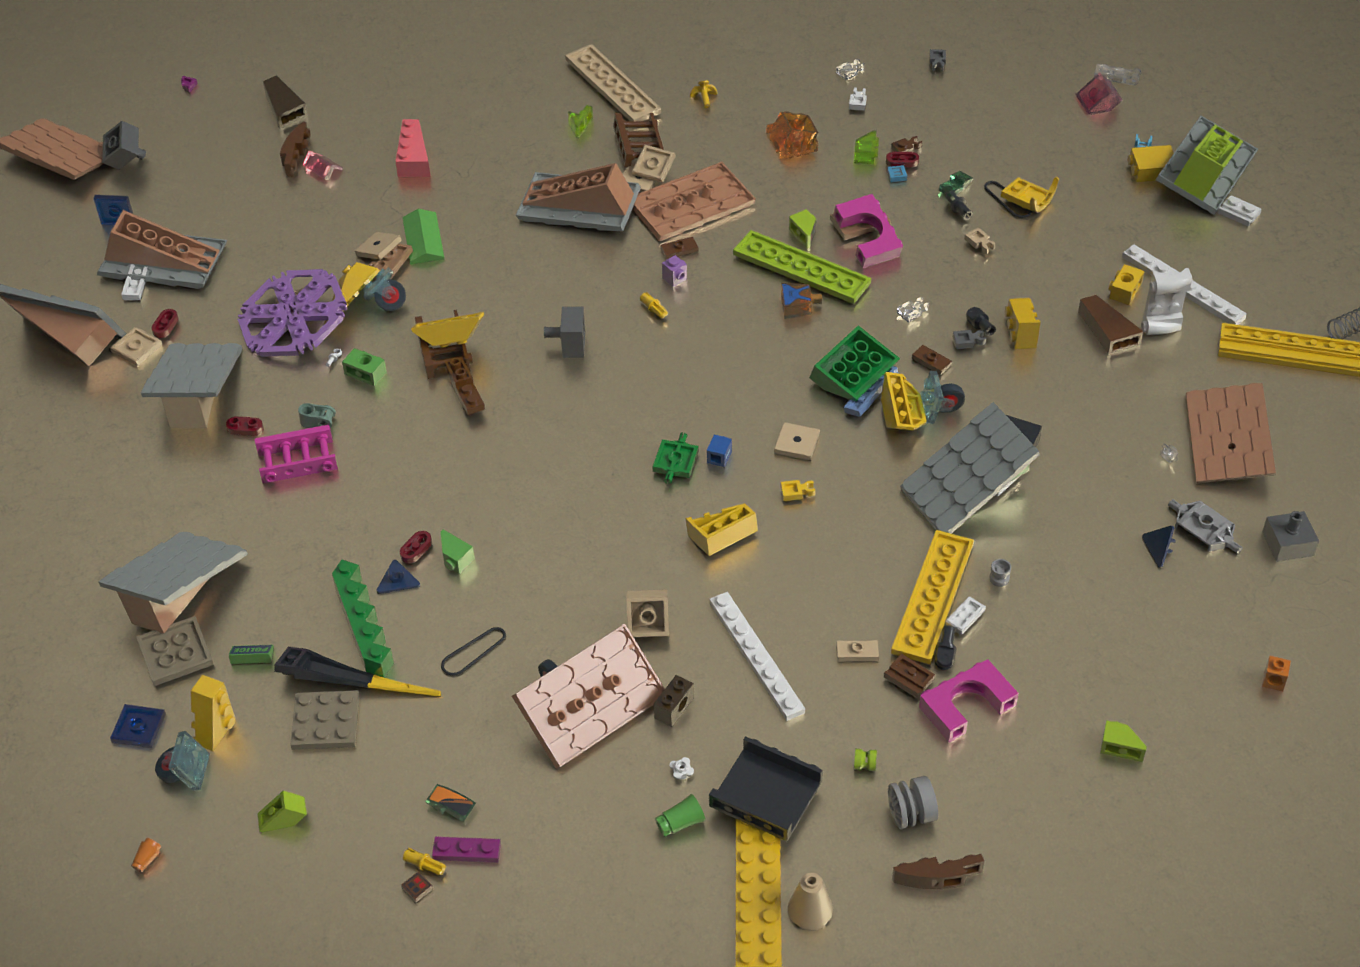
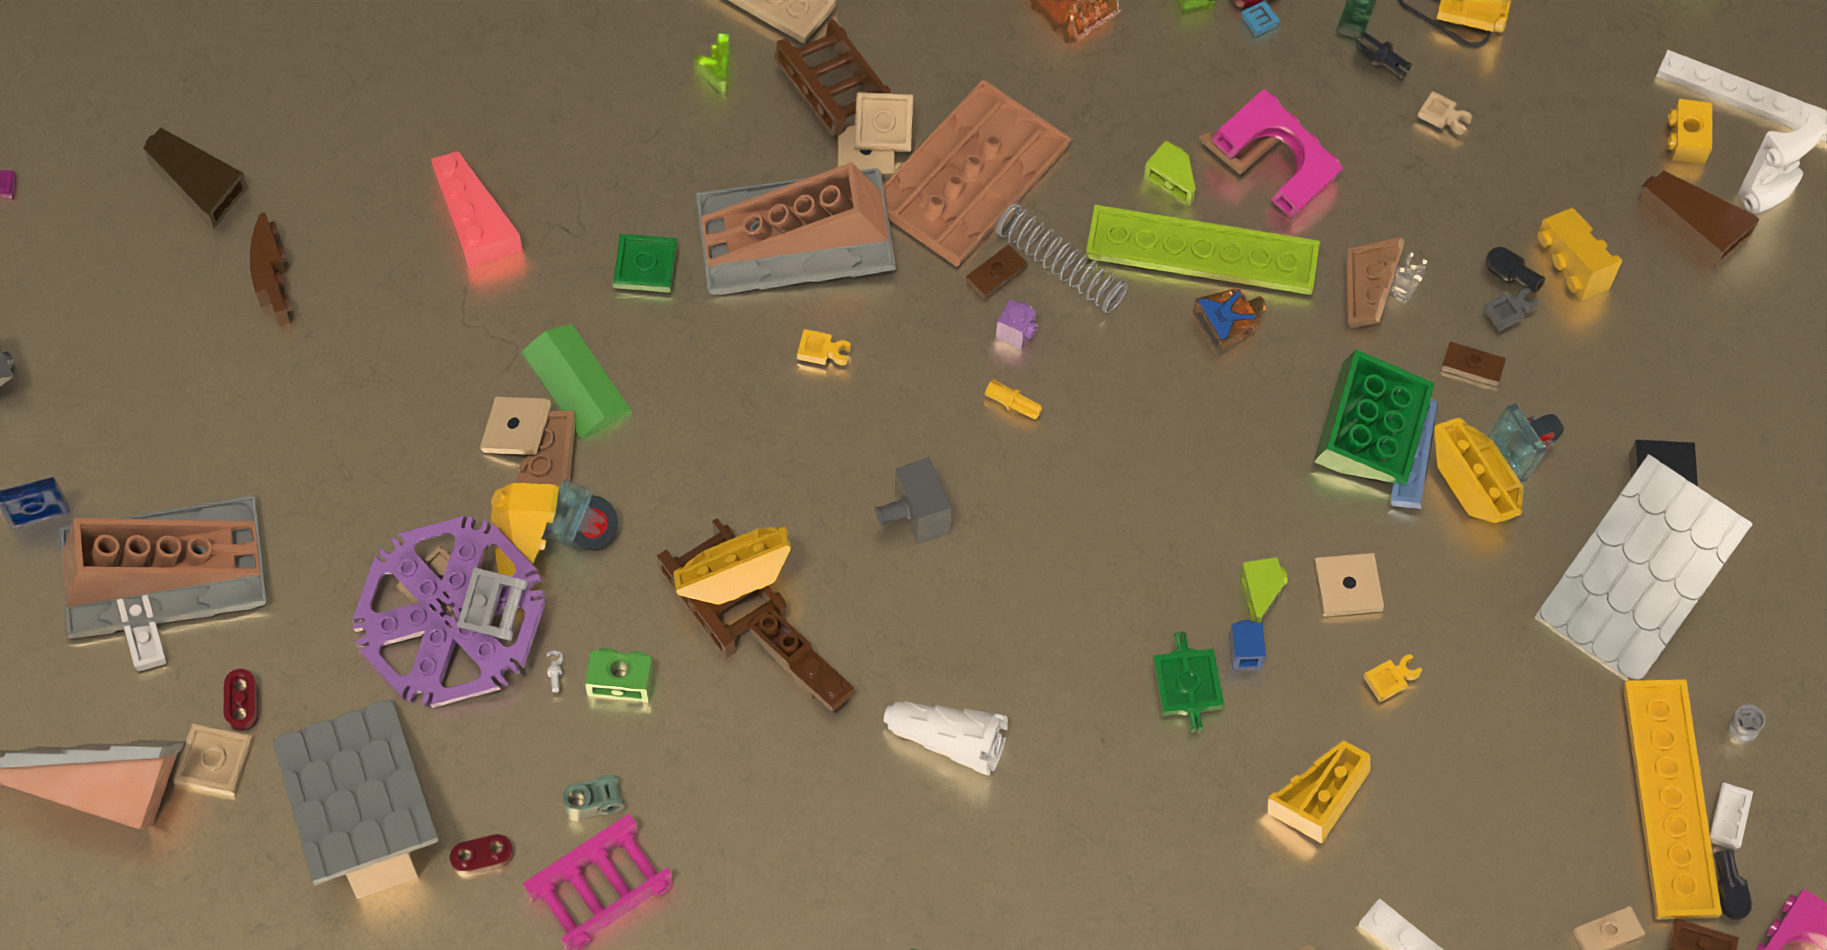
camera: 25 degrees left, 15 degrees up
clear pink panel [303,150,343,180] -> none
none -> light grey plate [457,567,528,641]
none -> green plate [613,234,677,293]
none -> yellow plate [797,329,851,365]
none -> white cone [884,701,1008,775]
none -> light grey piece [995,203,1128,313]
none -> lime slope [1239,557,1288,623]
none -> medium nougat wing [1347,237,1405,329]

